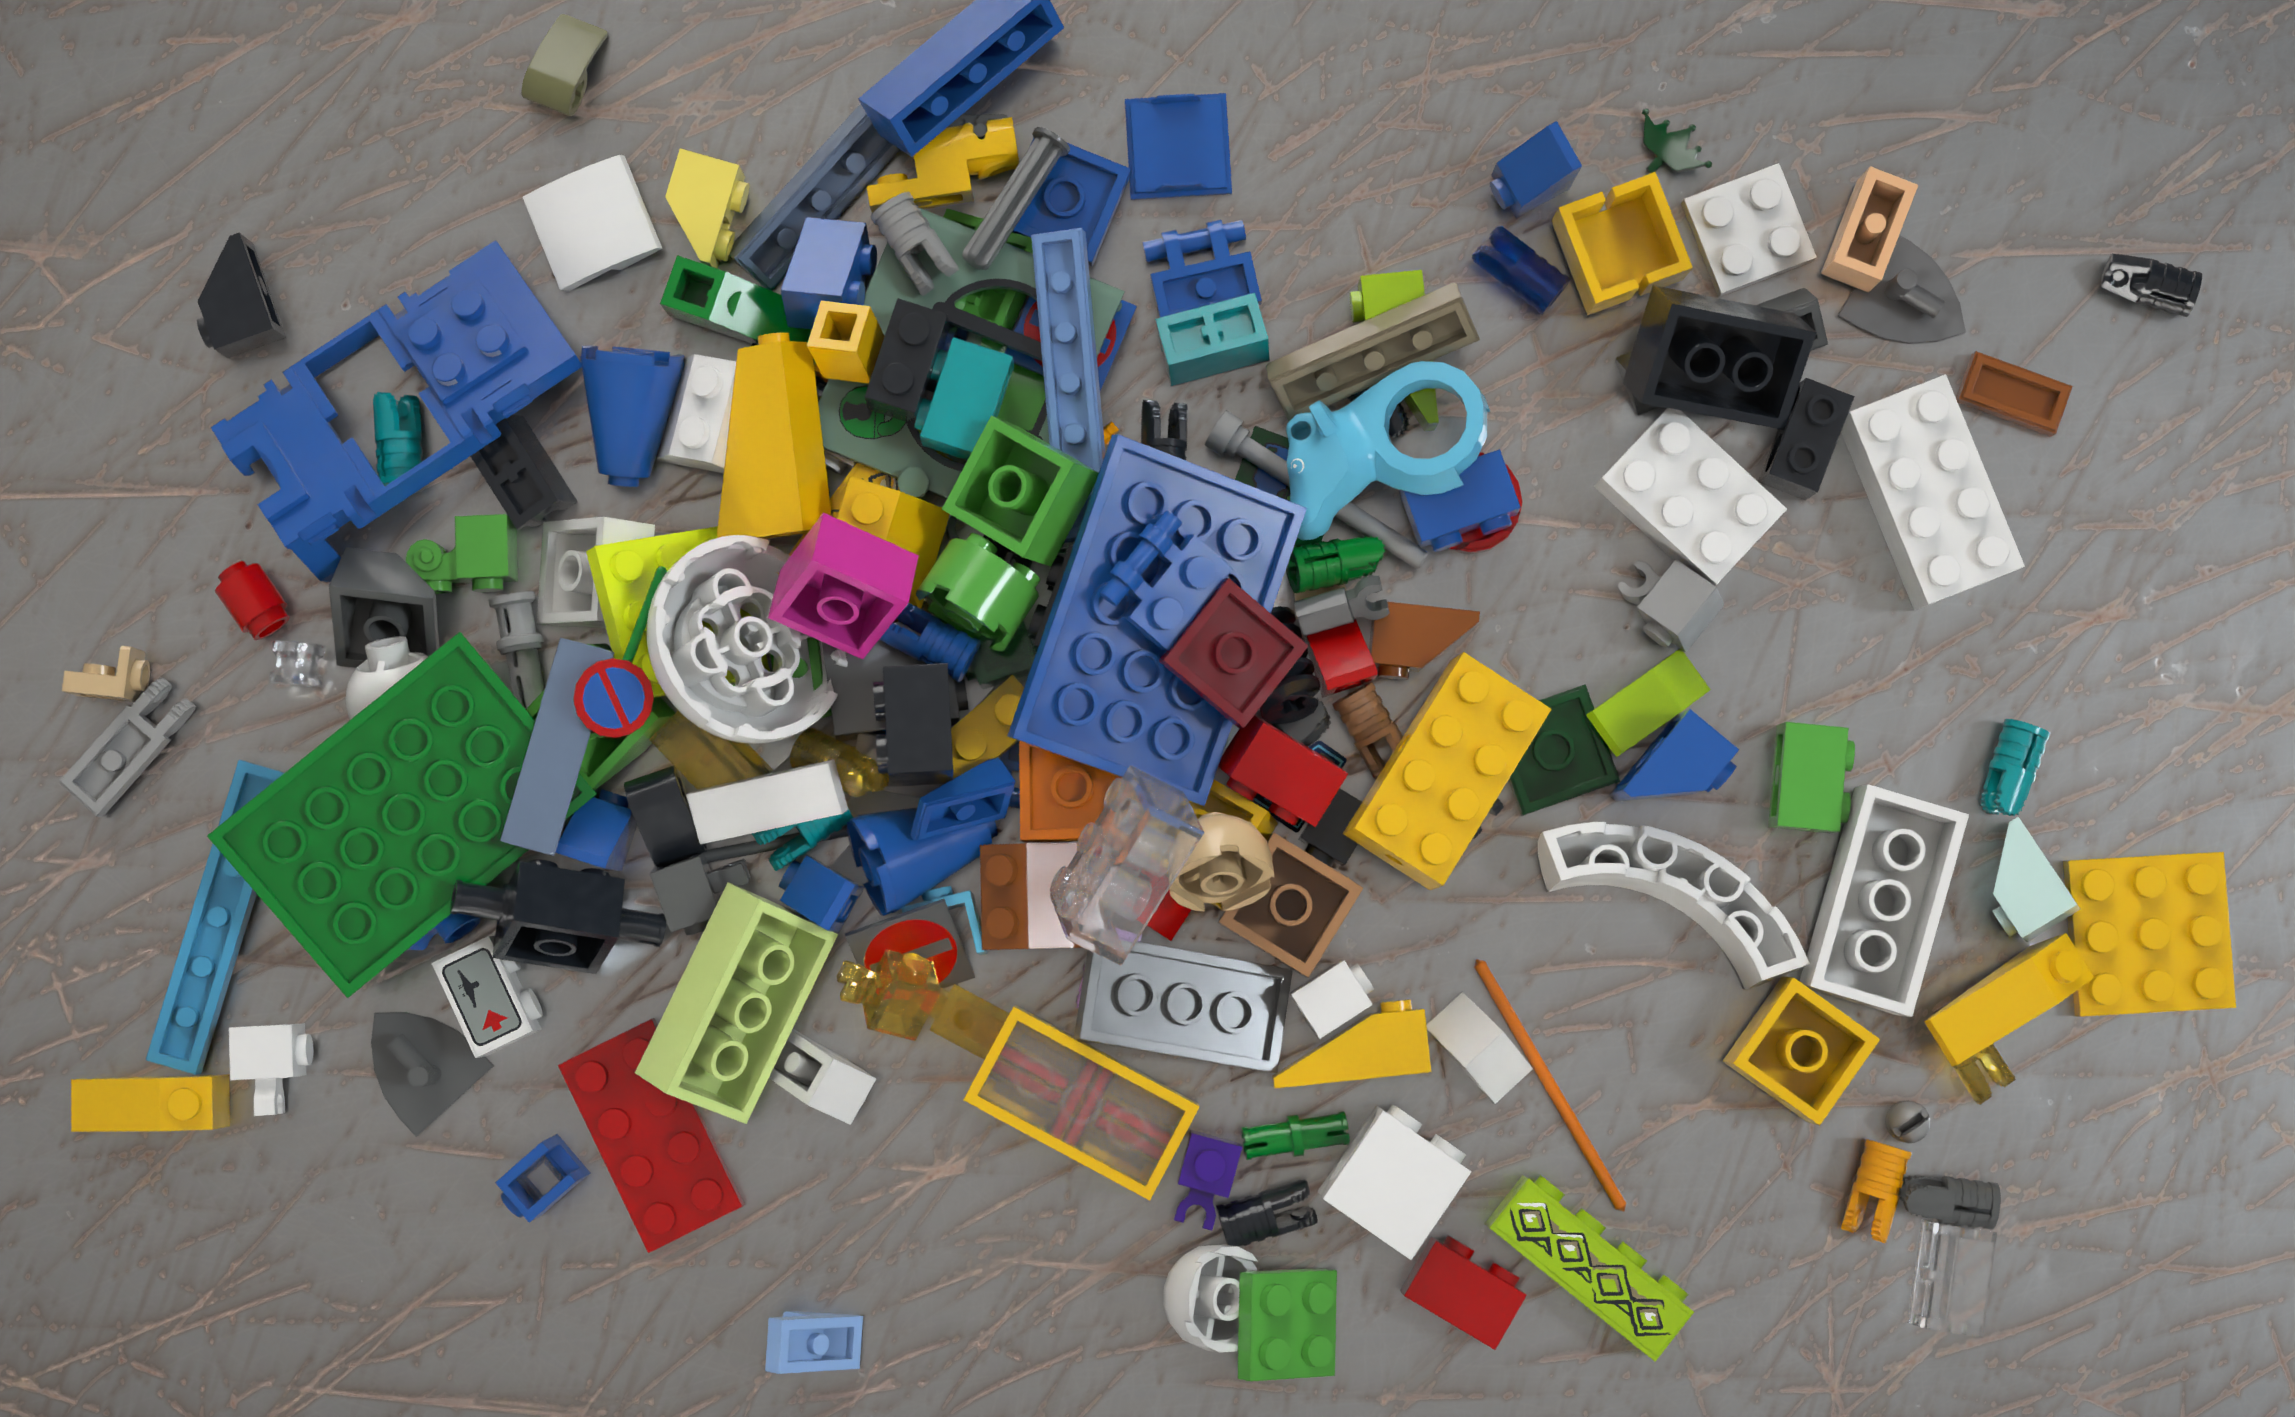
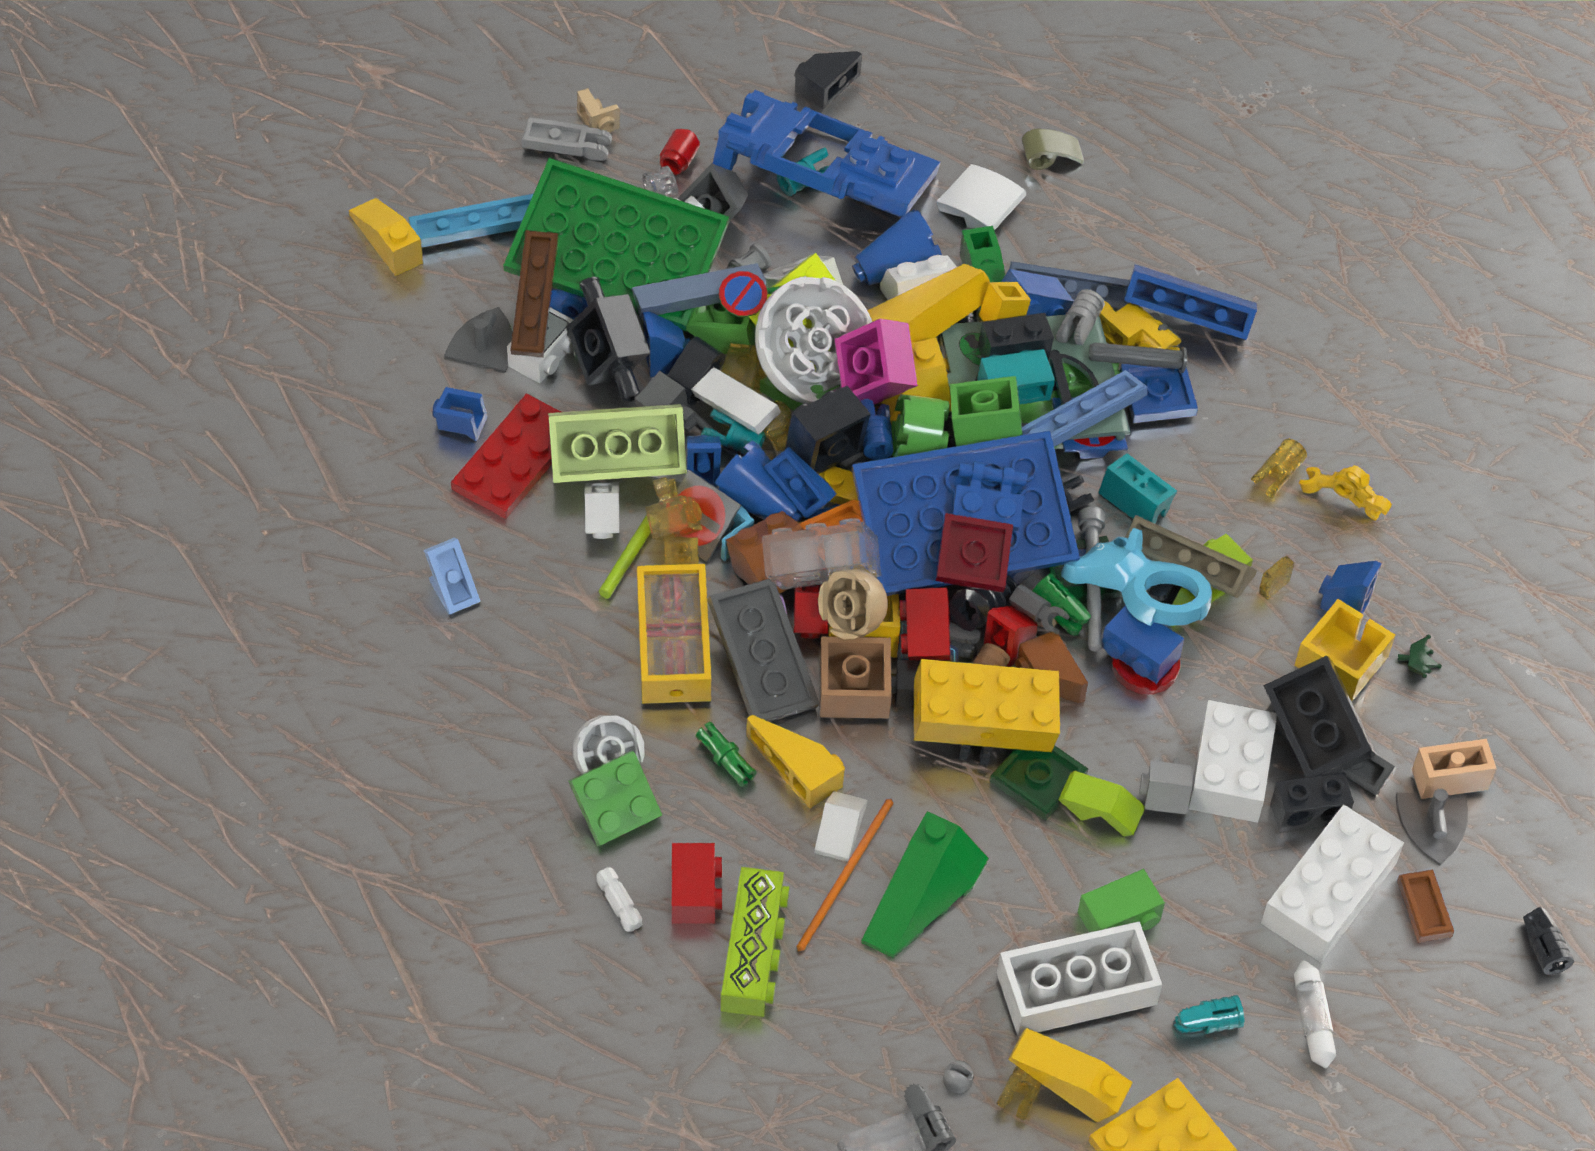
camera: 55 degrees right, 30 degrees down
white brick [229,1023,314,1116] -> none
bright green brick [406,514,518,594] -> none
black hinge [470,415,577,529] -> none
light yellow slope [665,148,749,269] -> none
blue piece [1125,93,1232,200] -> none
blue plate [1142,220,1262,318] -> none
dark purple brick [1174,1130,1242,1231] -> none
black hinge [1216,1179,1318,1247] -> none
white brick [1289,960,1374,1039] -> none
white brick [1318,1104,1472,1260] -> none
clear blue hinge [1472,225,1571,315] -> none
white brick [1538,822,1810,990] -> none
blue slope [1609,709,1739,802] -> none
white plate [1681,163,1817,297] -> none
yellow brick [1723,977,1880,1126] -> none
light orange hinge [1841,1139,1912,1243] -> none
light aqua slope [1992,817,2081,942] -> none
none -> reddish brown tile [510,230,559,358]
none -> white axle [596,867,642,932]
none -> lime bar [598,515,657,599]
none -> green wedge [861,811,989,958]
none -> clear yellow hinge [1251,438,1307,498]
none -> clear yellow tile [1259,556,1295,600]
none -> piece [1294,960,1337,1068]
none -> yellow piece [1299,465,1392,521]

